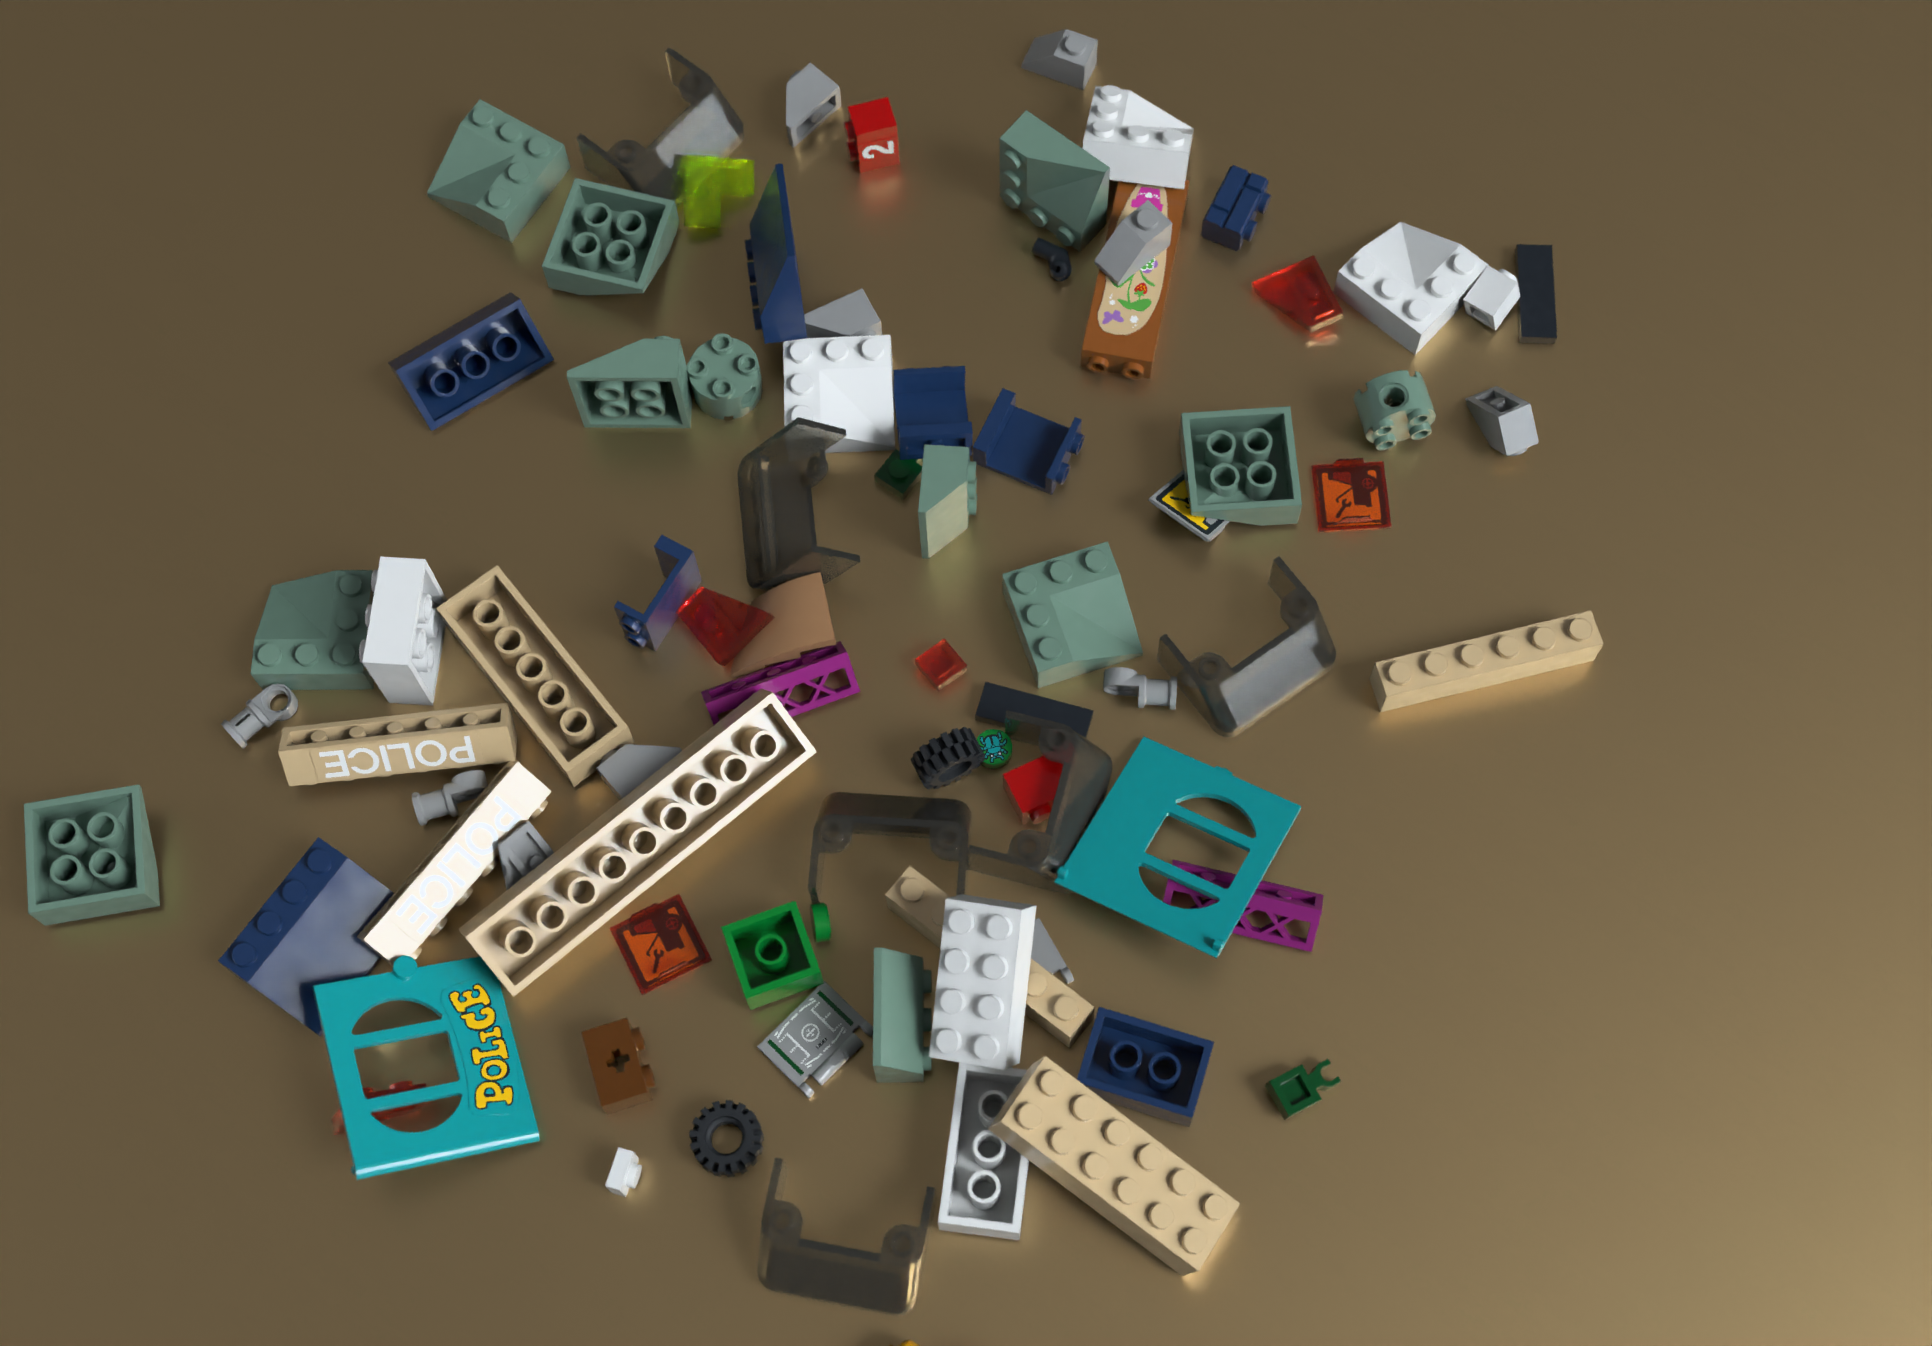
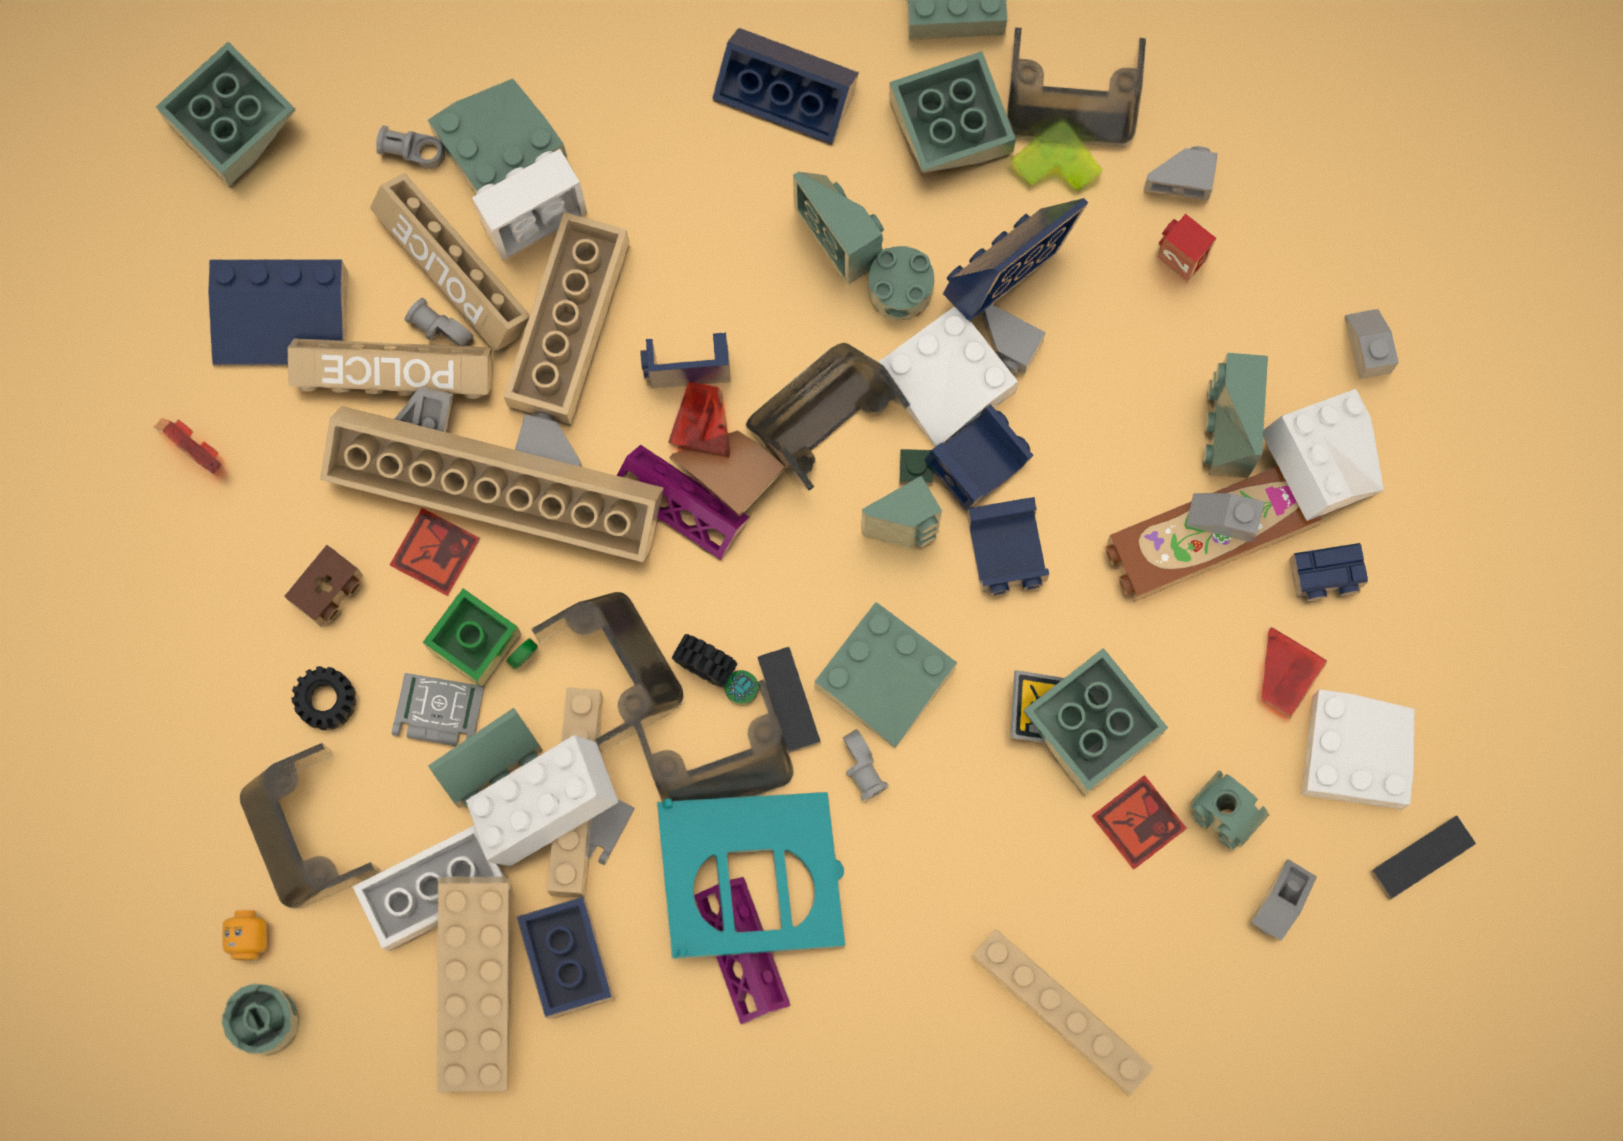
camera: 55 degrees right, 10 degrees up
teal door [313,956,539,1180] -> none
white plate [605,1147,642,1197] -> none
clear red plate [915,638,967,692] -> none
red slope [1003,743,1075,825] -> none
black arm [1032,237,1072,281] -> none
clear smoke windscreen [1157,556,1336,737] -> none
dark green plate [1265,1059,1341,1120] -> none
white brick [1463,266,1520,330] -> none

